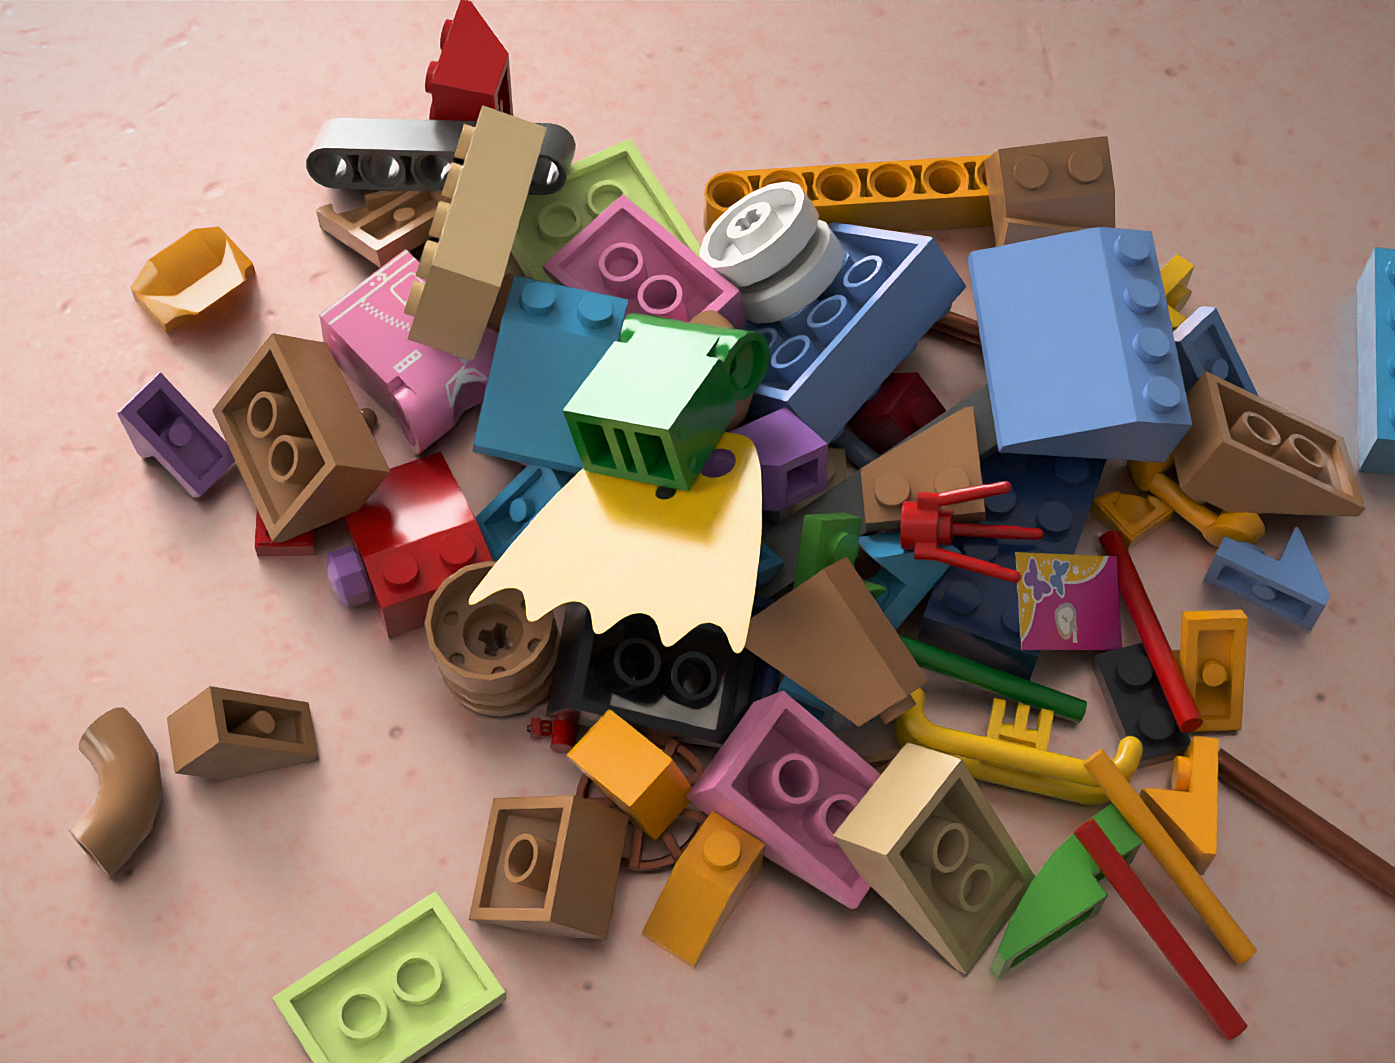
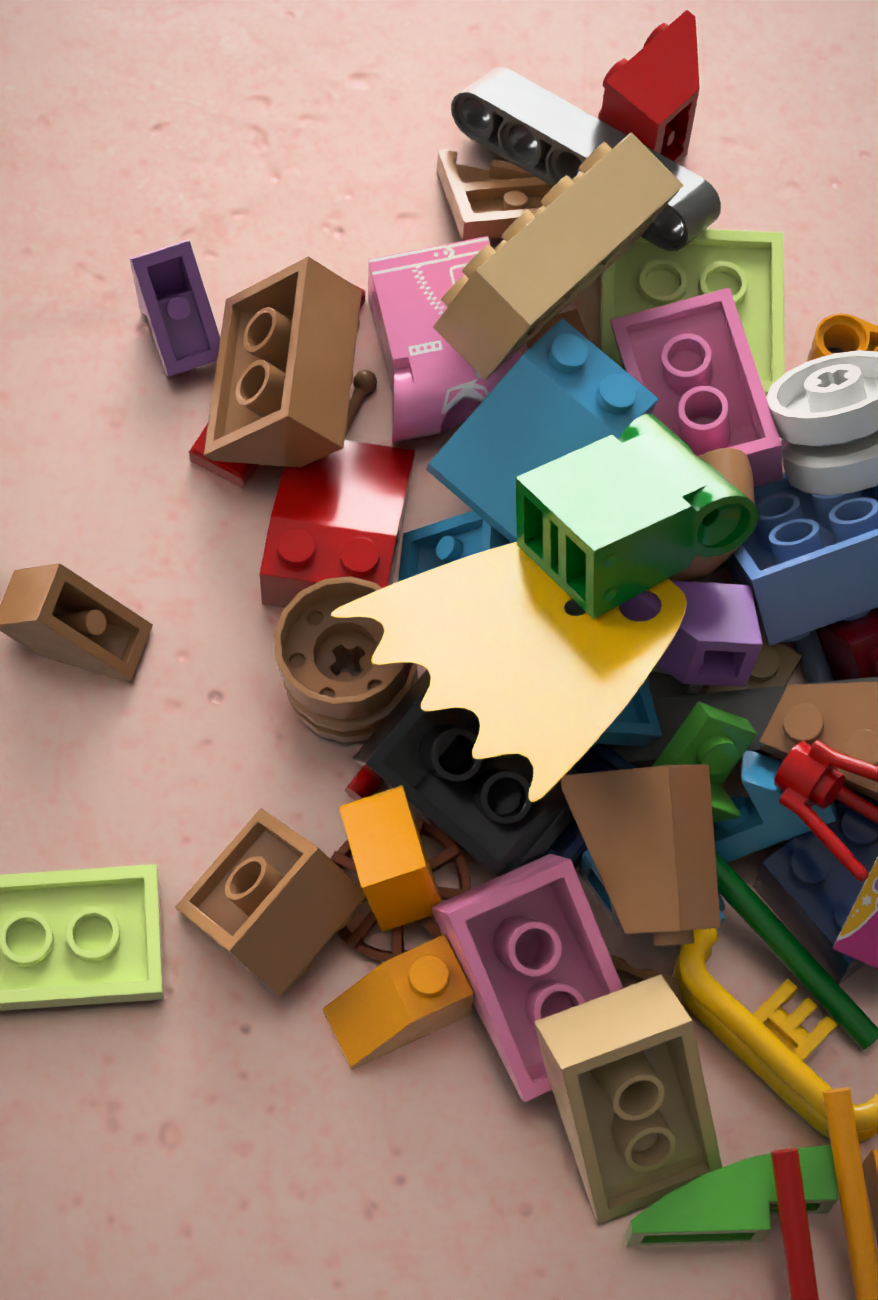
camera: 30 degrees right, 5 degrees up
light orange slope [130,226,256,334] -> none
medium lavender tile [326,545,373,608] -> none
red piece [527,717,552,739] -> none

